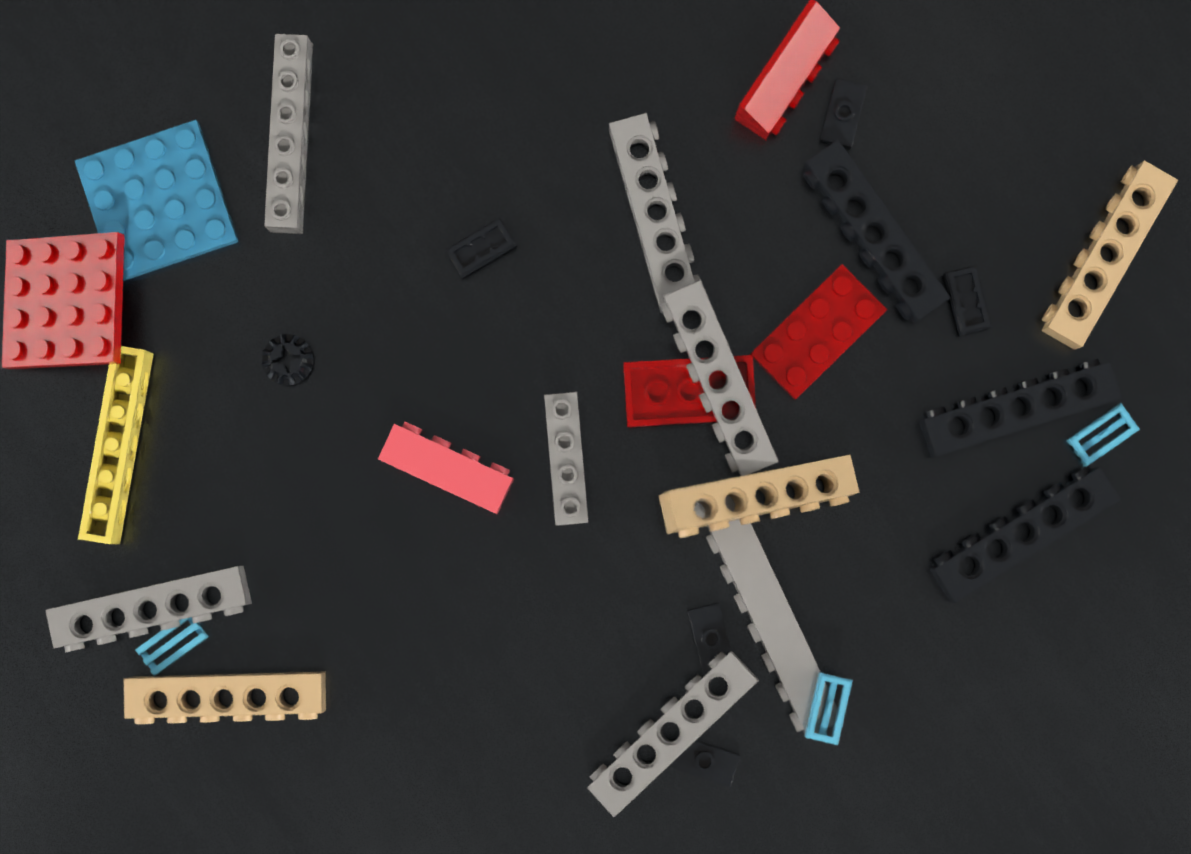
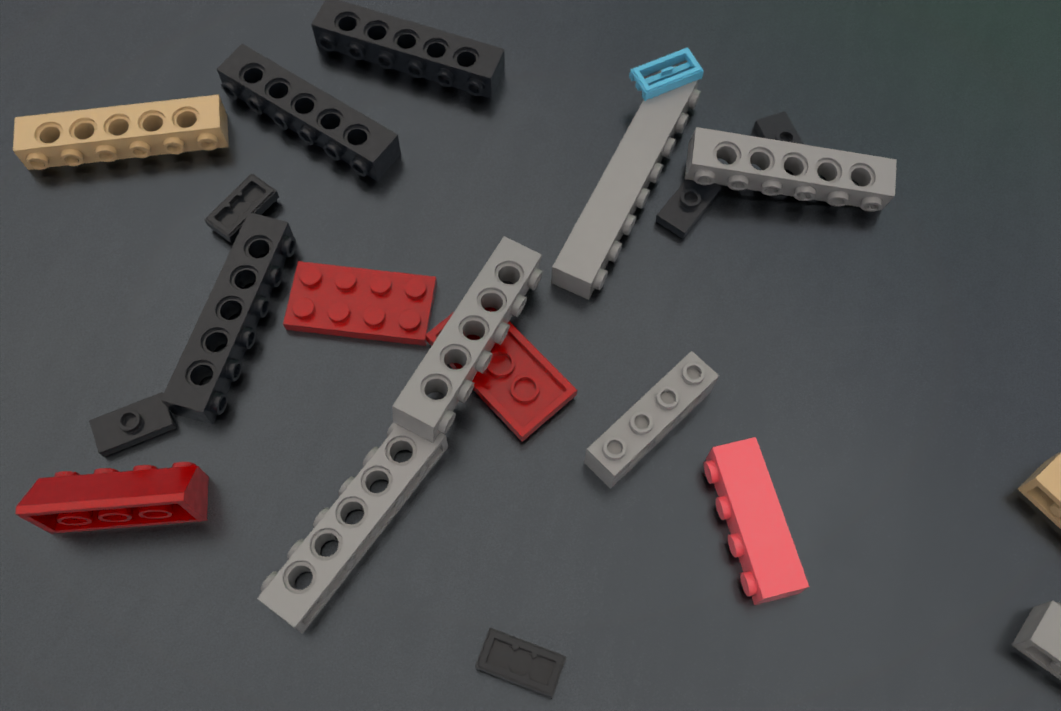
camera: 130 degrees left, 20 degrees down
tan brick [659,455,859,538] -> none
medium azure tile [1066,403,1140,466] -> none

